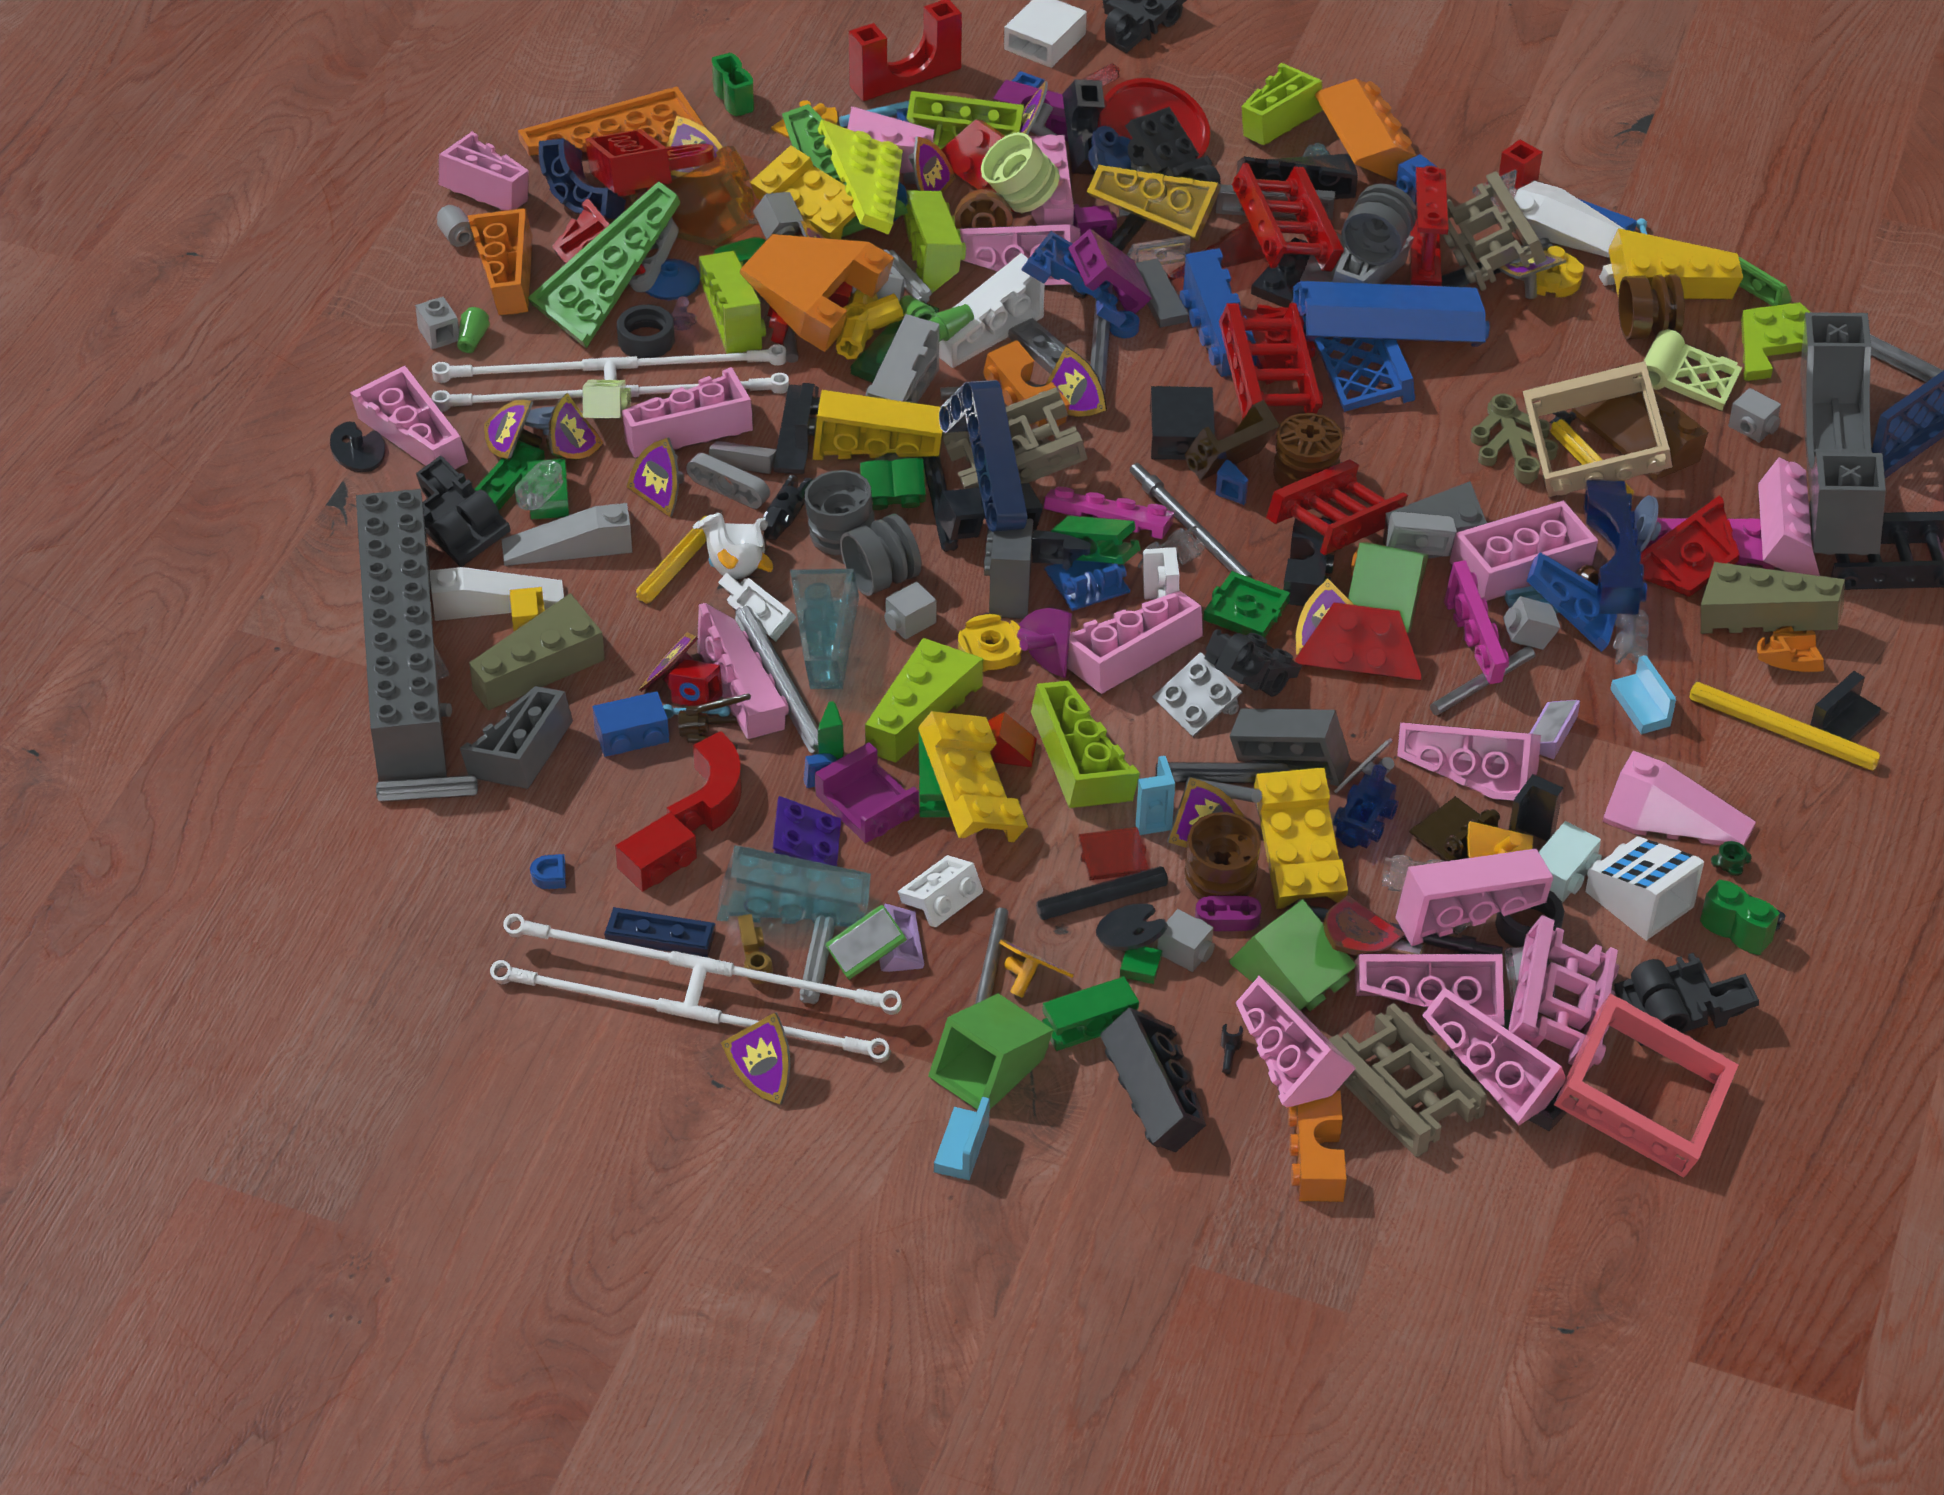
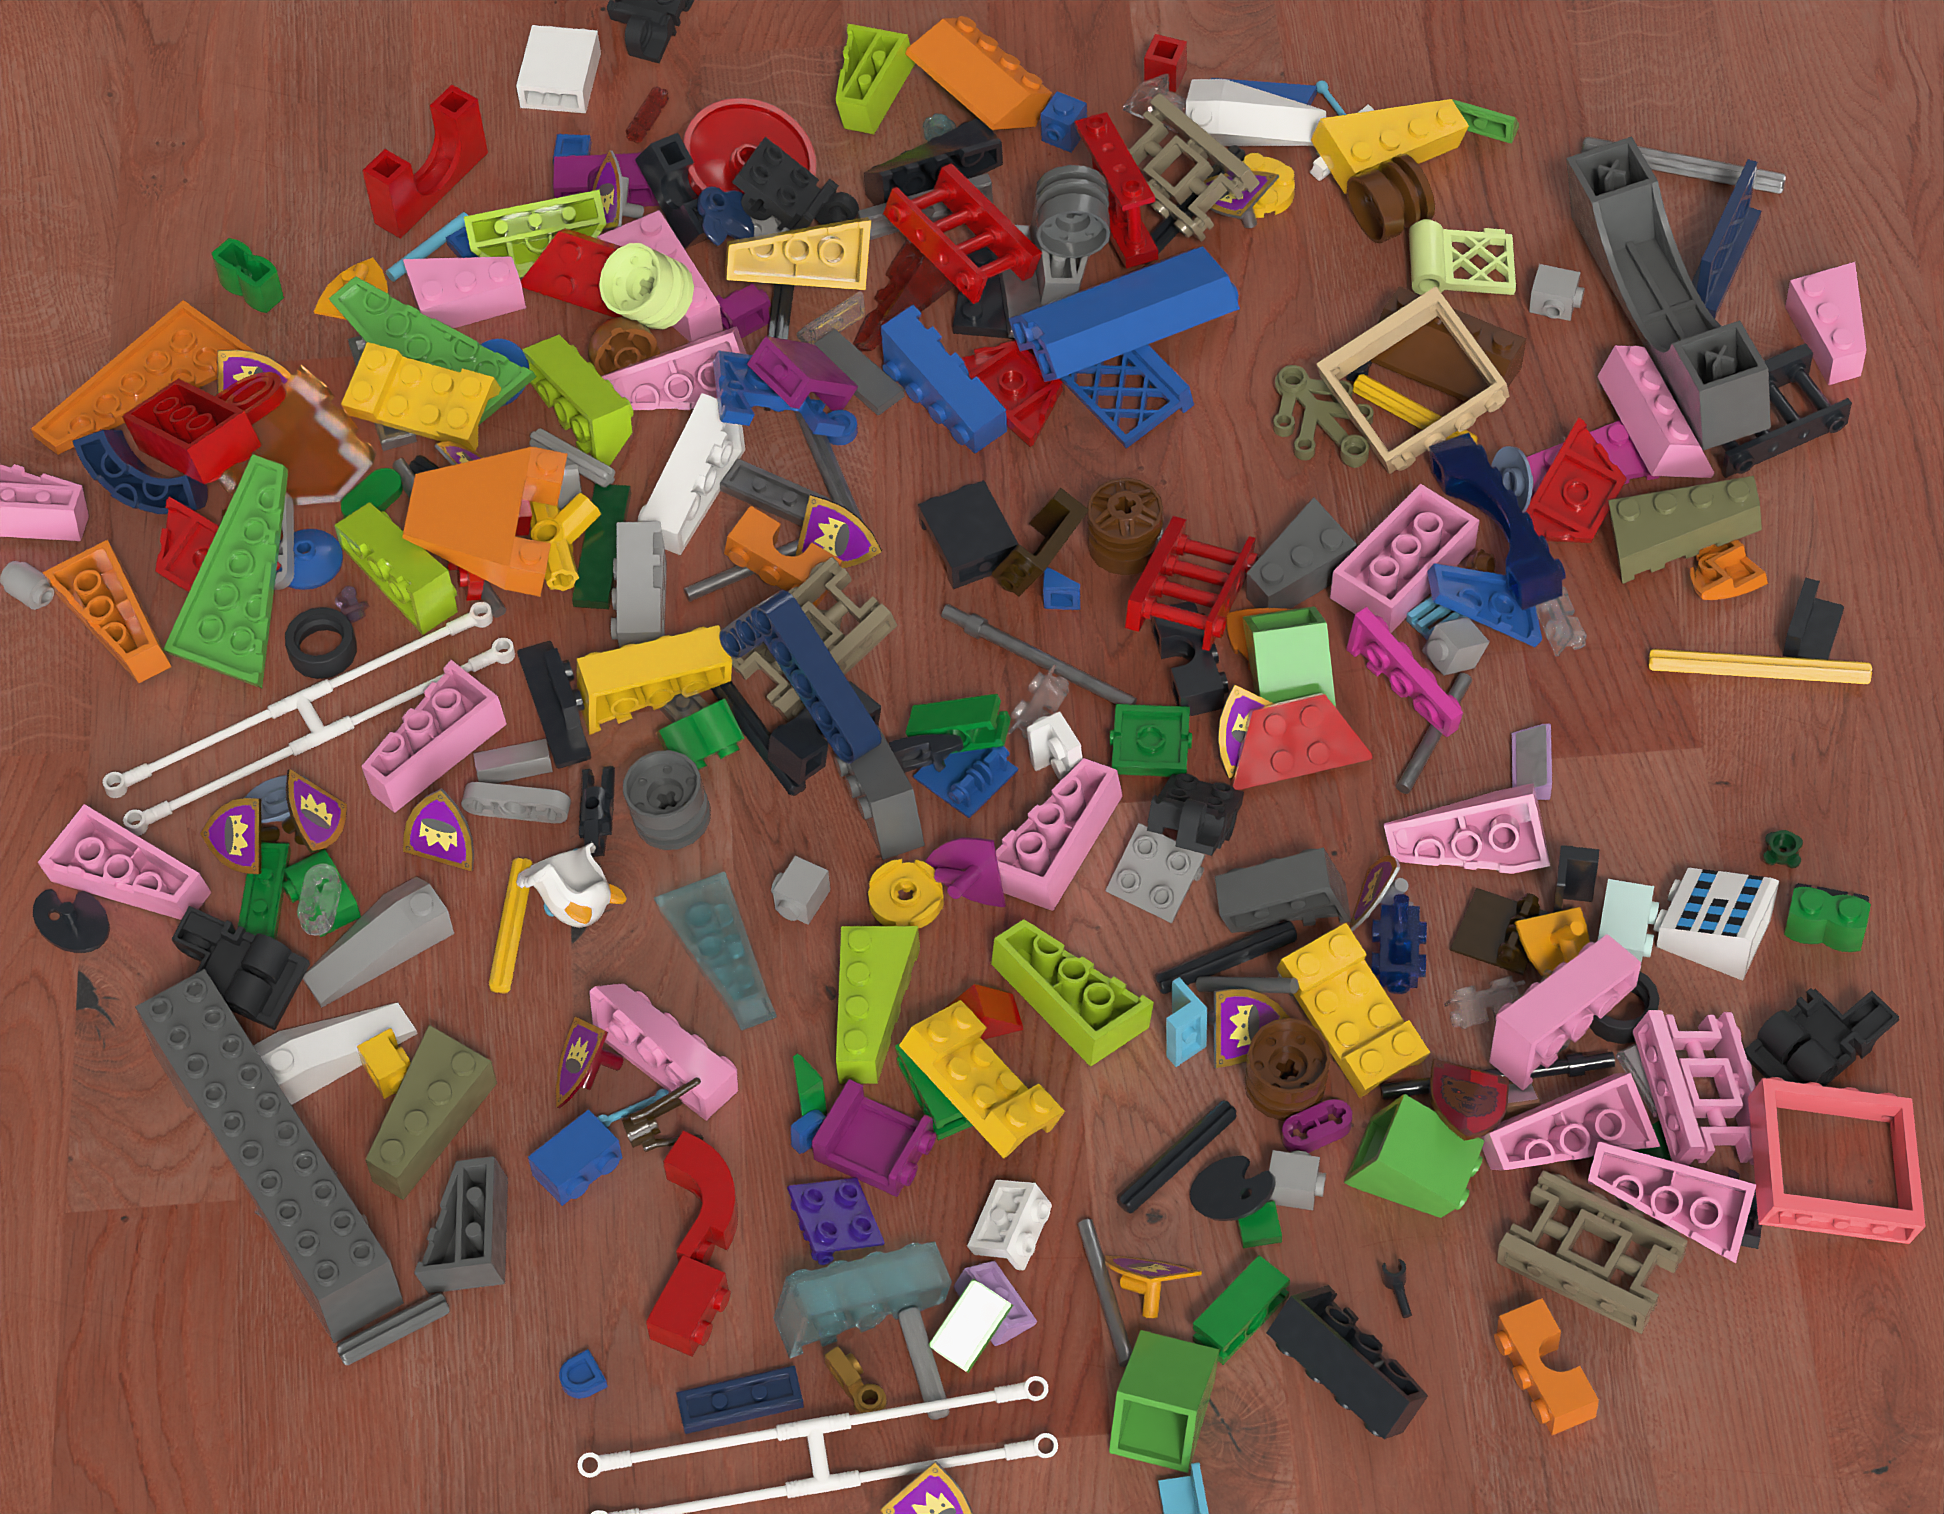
camera: 20 degrees left, 10 degrees up
light grey brick [415,297,459,349] -> none
bright green cone [457,307,490,353] -> none
yellowish green brick [583,380,631,418] -> none
red brick [668,659,723,706] -> none
white hinge [718,573,797,642] -> none
flat silver axle [735,606,818,755] -> none
light grey brick [753,192,803,240] -> none
neon yellow wing [818,119,903,234] -> none
dark grey wheel [840,514,921,596] -> none
bright green cone [899,295,935,320] -> none
shield [904,137,956,194] -> none
bright green cone [928,304,974,342] -> none
dark pink wing [1044,487,1174,539] -> none
clear red piece [1078,827,1149,881] -> none
red fence [1219,303,1323,419] -> none
bright pink wedge [1236,976,1356,1108] -> none
light grey slope [1386,512,1457,556] -> none
bright pink wedge [1602,751,1756,846] -> none
medium azure panel [1610,655,1676,734] -> none
lime wing [1741,302,1810,381] -> none

